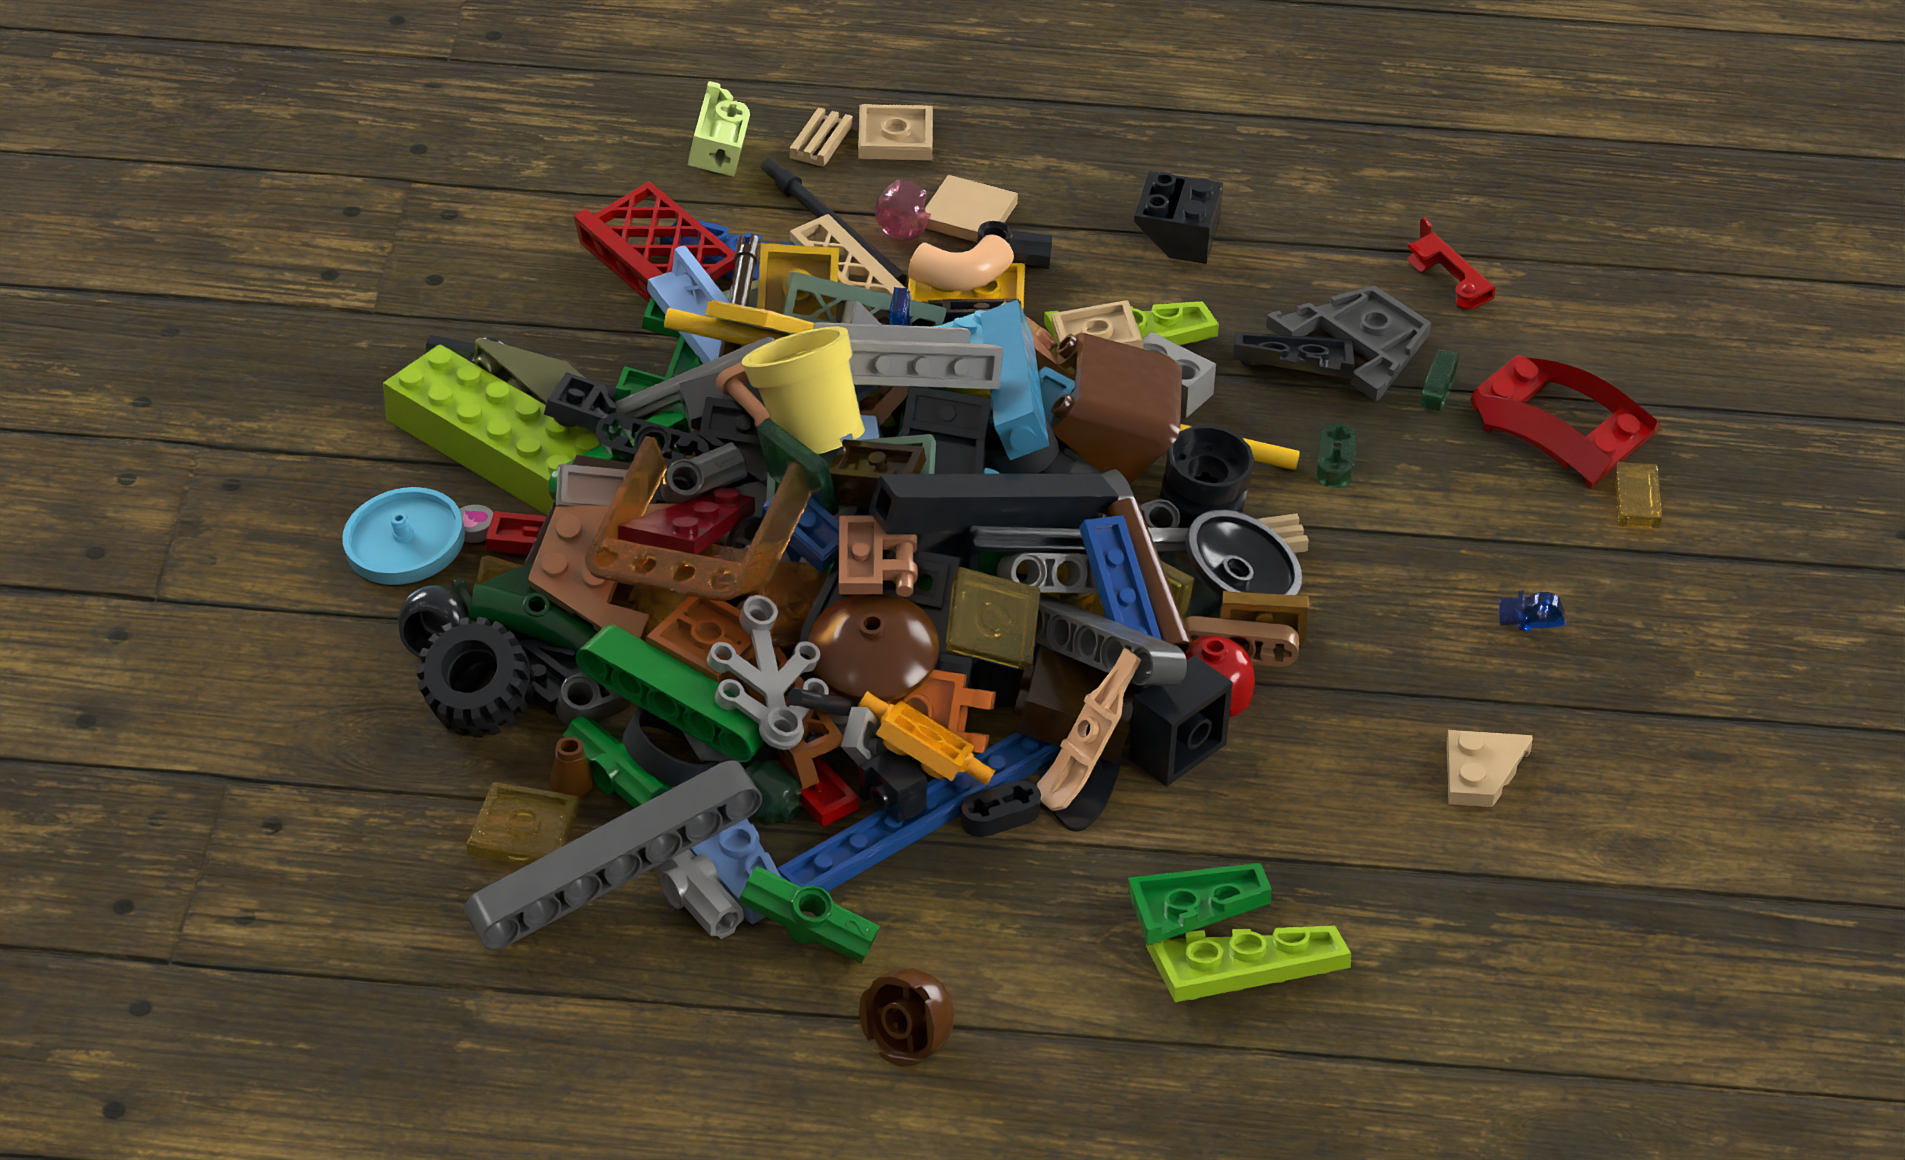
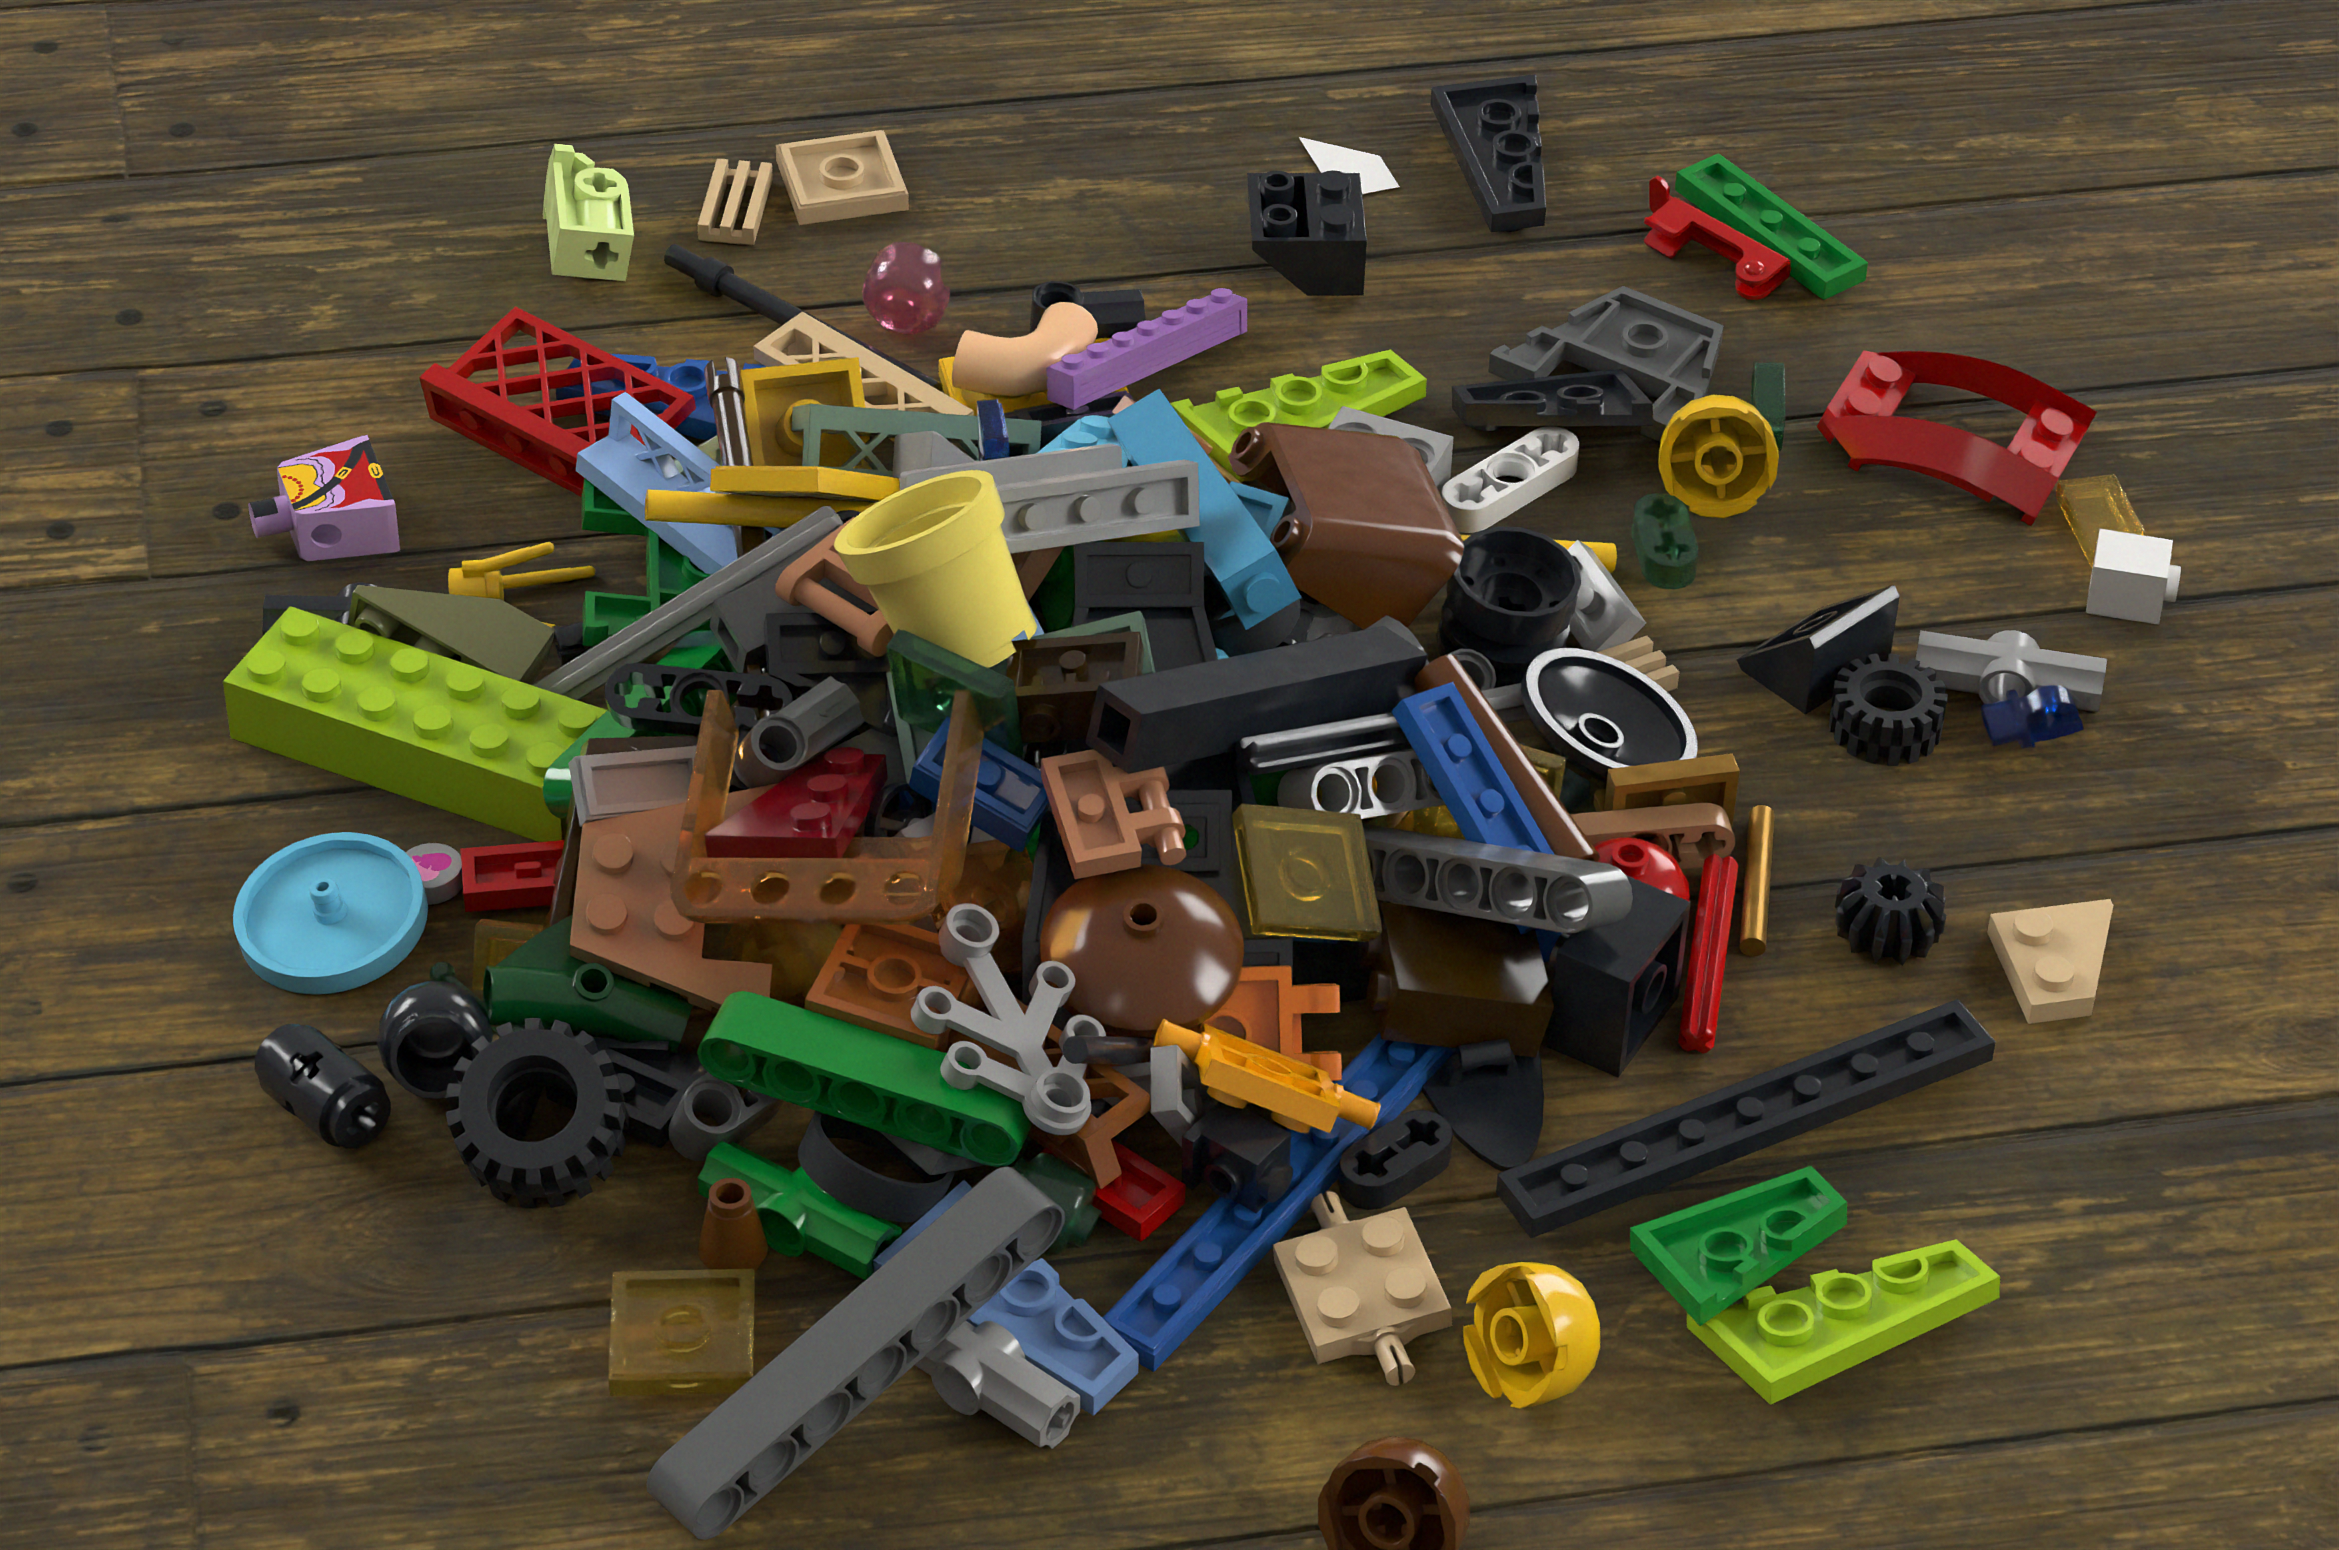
camera: 15 degrees left, 0 degrees up
black wing [544,372,622,438] -> none
green piece [738,866,880,964] -> none
tan tile [919,175,1018,243] -> none
light nougat piece [1037,648,1141,811] -> none
tan tile [1051,300,1144,349] -> none
none -> lavender torso [248,435,400,561]
none -> black piece [254,1024,391,1149]
none -> yellow plant [448,542,595,628]
none -> medium lavender piece [1046,288,1247,410]
none -> tan plate [1273,1191,1452,1386]
none -> white sticker [1299,137,1400,195]
none -> black wing [1430,74,1546,232]
none -> white beam [1442,427,1579,533]
none -> yellow cylinder [1463,1262,1600,1409]
none -> black plate [1496,999,1996,1238]
none -> light grey plate [1568,540,1646,652]
none -> yellow cylinder [1658,395,1779,518]
none -> green plate [1675,153,1868,300]
none -> red axle [1678,854,1739,1054]
none -> black slope [1736,585,1900,715]
none -> pearl gold bar [1740,805,1775,957]
none -> black tyre [1829,654,1947,766]
none -> black gear [1835,856,1947,966]
none -> light grey piece [1916,630,2107,712]
none -> white brick [2086,529,2181,625]

